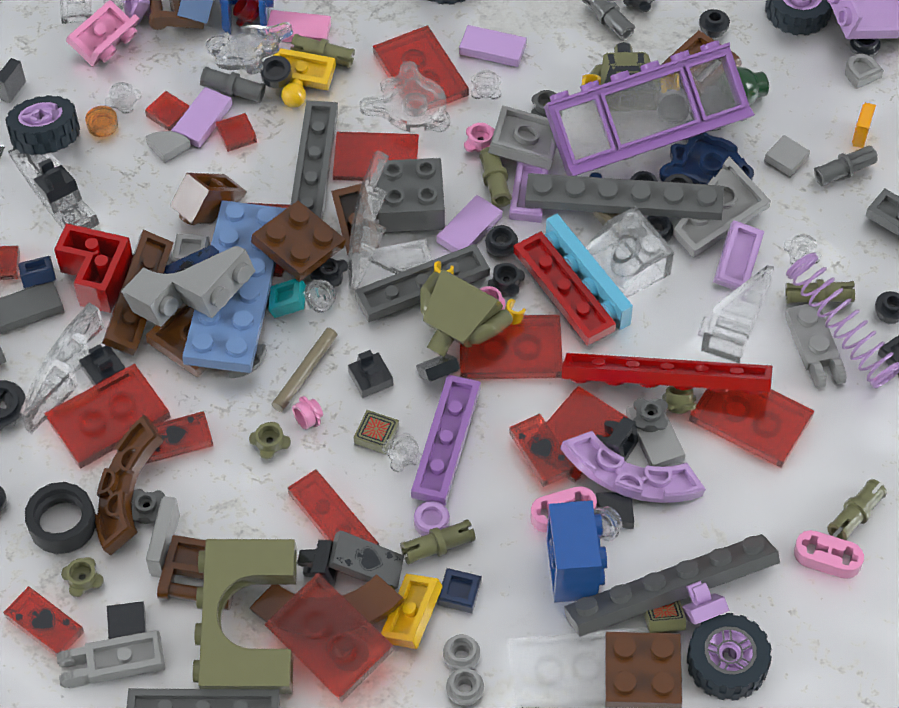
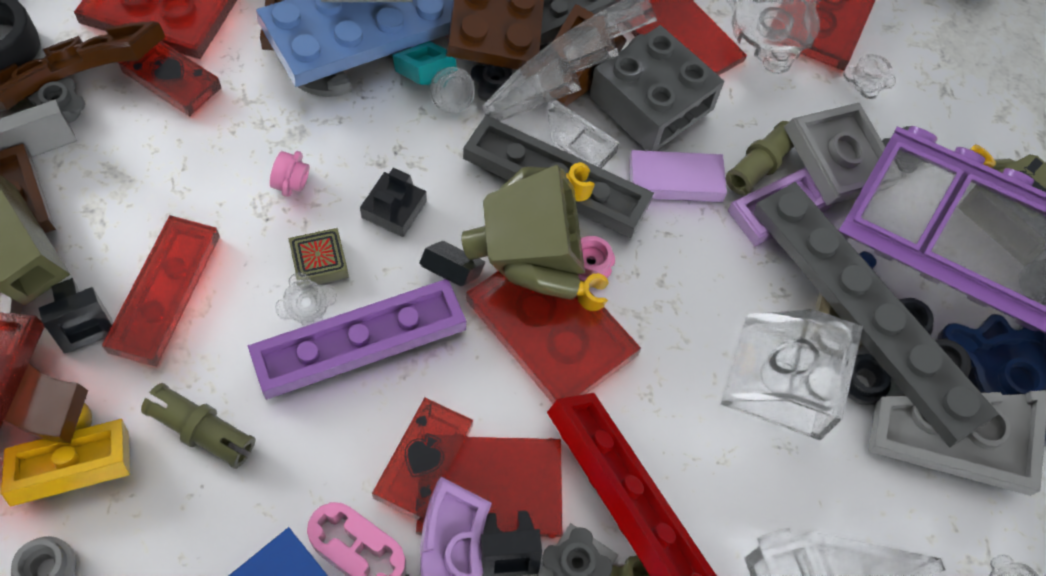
camera: 45 degrees right, 5 degrees up
olive plate [249,422,291,459] -> none
dark tan bar [272,328,338,412] -> none
dark grey tile [328,530,404,590] -> none
lavender tile [414,501,450,536] -> none
dark blue tile [437,568,482,614] -> none
lavender tile [459,25,527,67] -> none
bright pink plate [464,123,495,152] -> none
black plate [485,225,518,257] -> none
black plate [488,263,525,297] -> none
red plate [513,231,616,346] -> none
medium azure plate [544,213,633,330] -> none
lavender tile [713,220,765,294] -> none

